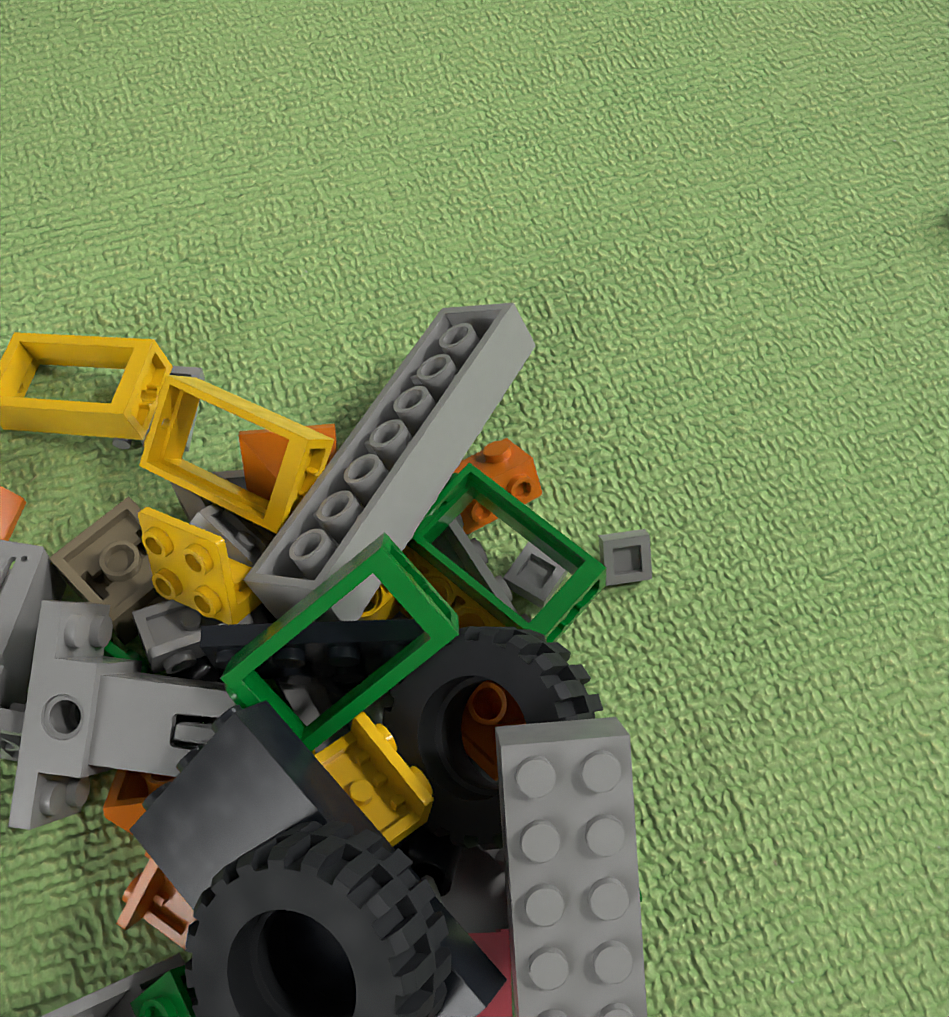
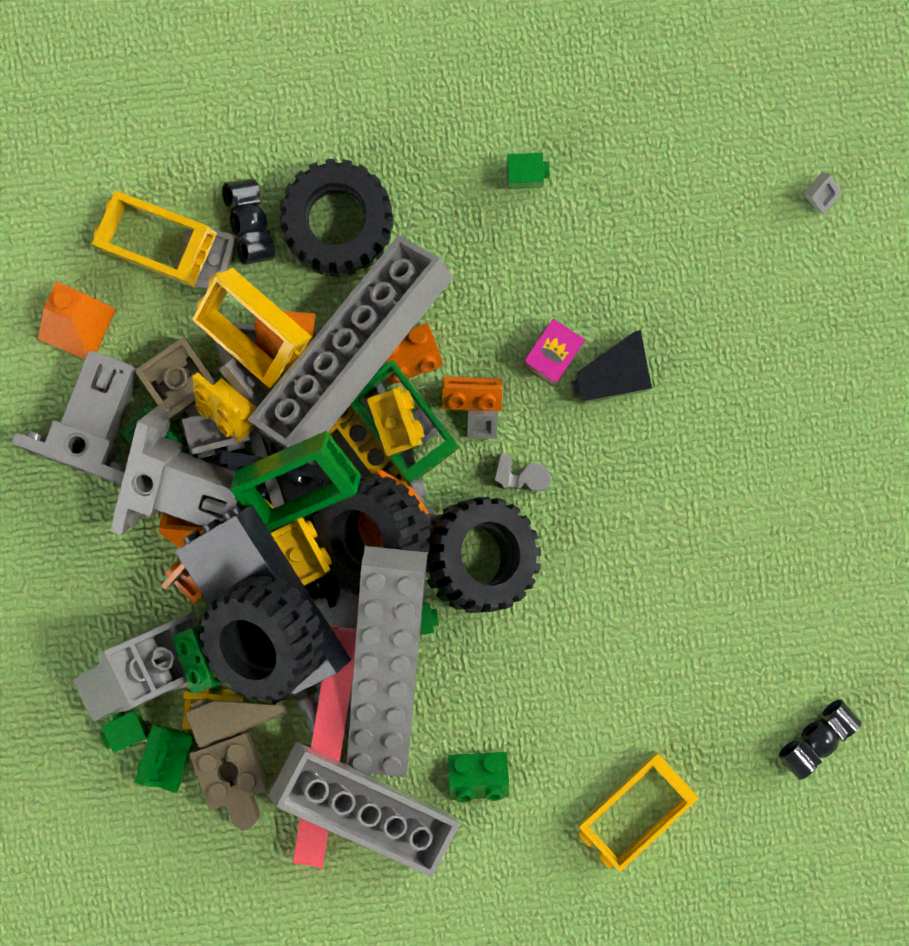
camera: 15 degrees right, 25 degrees up
none -> black piece [222,178,275,265]
none -> black tyre [279,159,393,277]
none -> yellow bracket [367,387,424,456]
none -> black tyre [426,497,541,613]
none -> orange bracket [442,377,503,411]
none -> light grey leg [494,452,551,492]
none -> green brick [507,152,550,189]
none -> dark pink piece [524,319,585,386]
none -> black slope [571,330,652,404]

